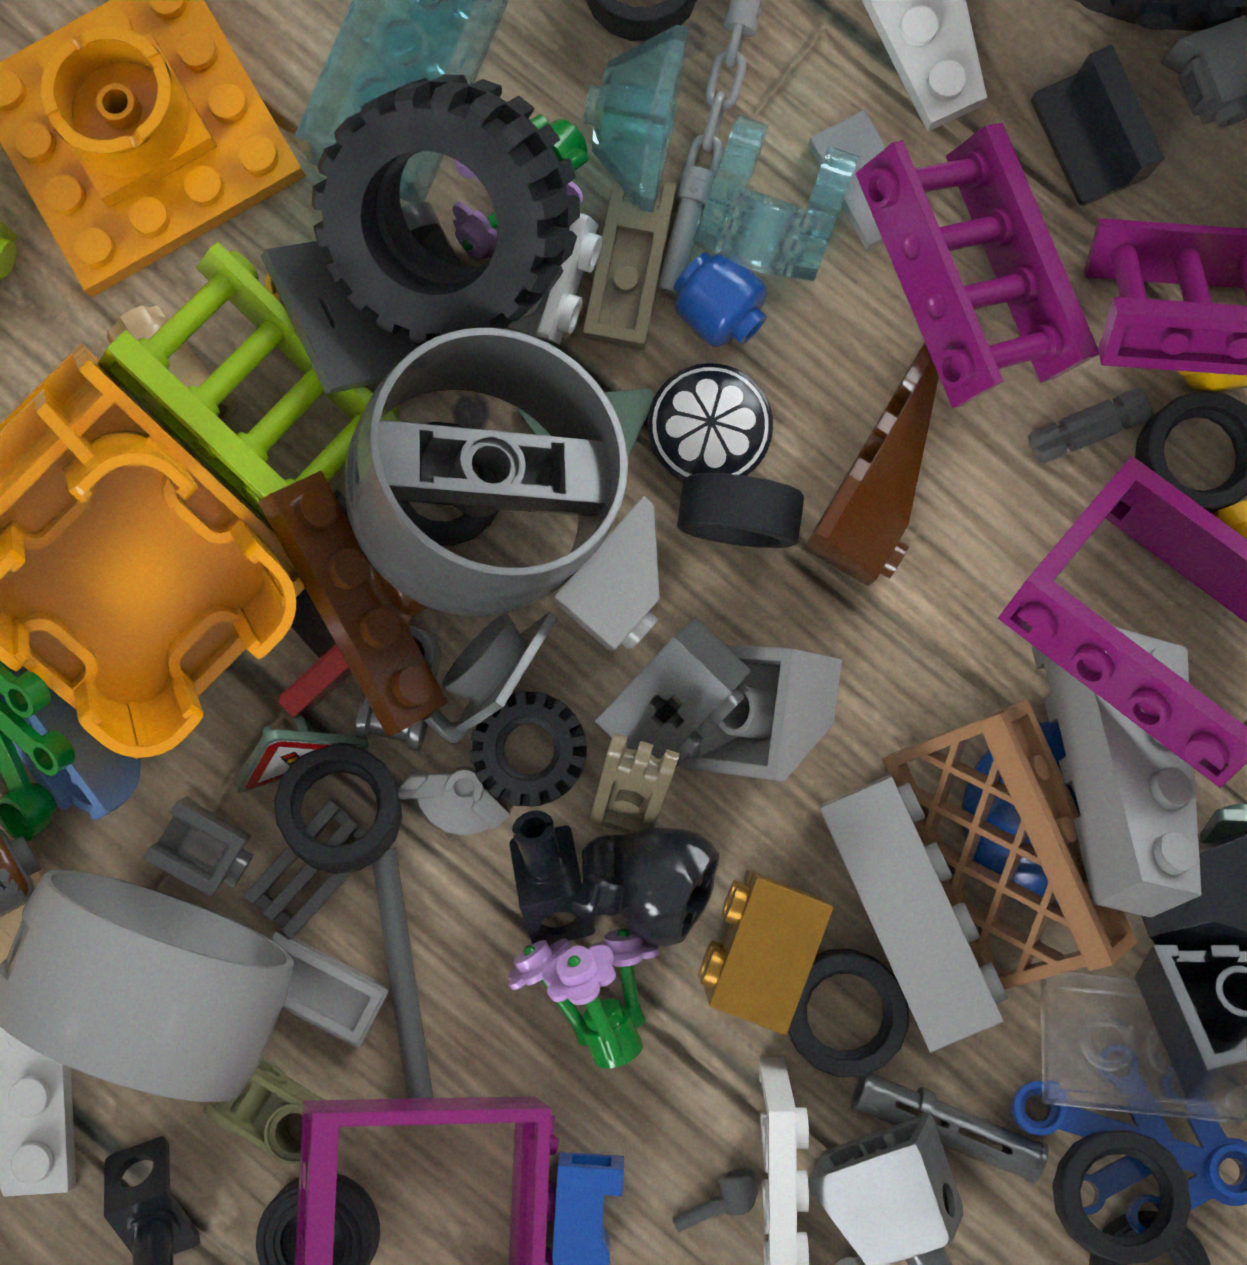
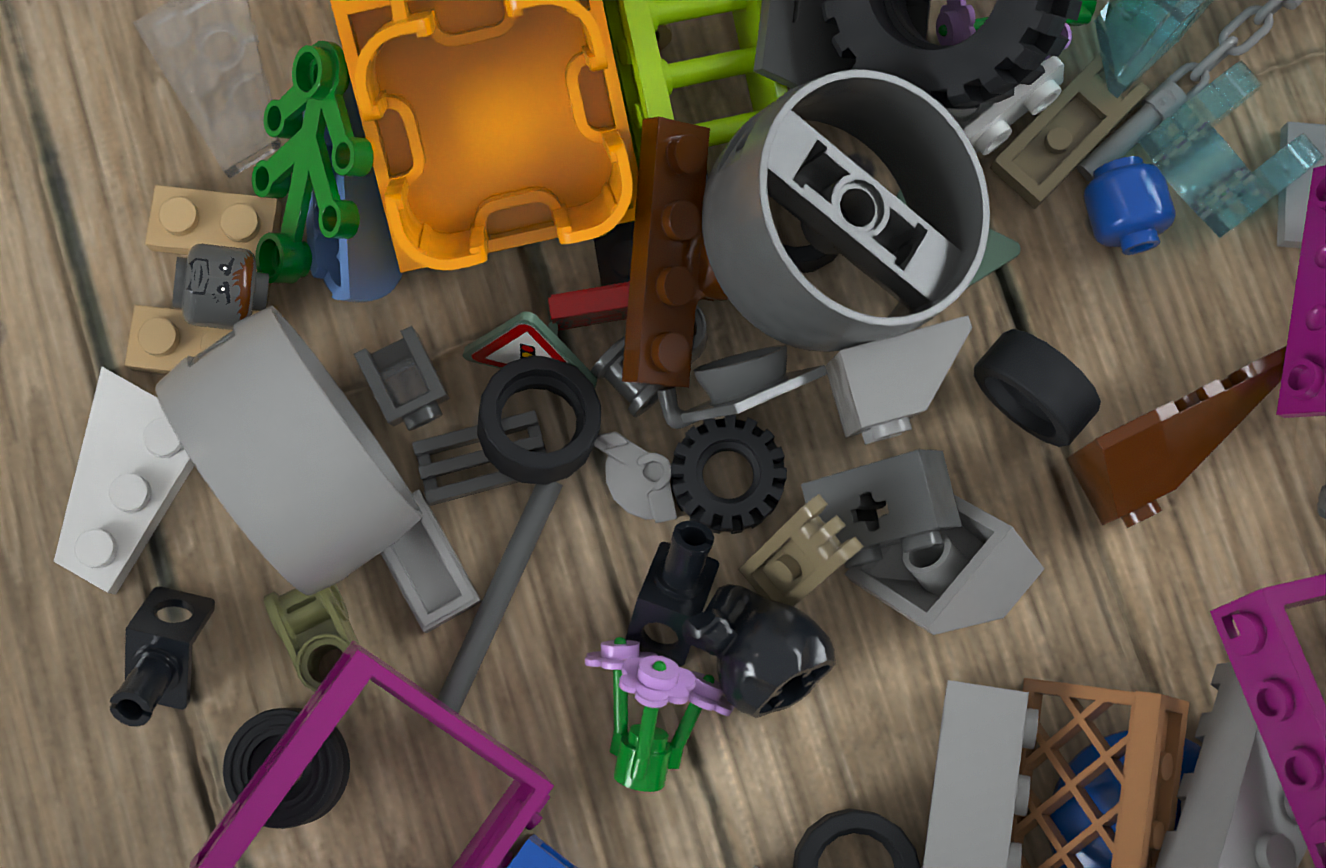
camera: 30 degrees right, 5 degrees down
dish [648,363,773,481] -> none
pearl gold piece [698,870,834,1036] -> none

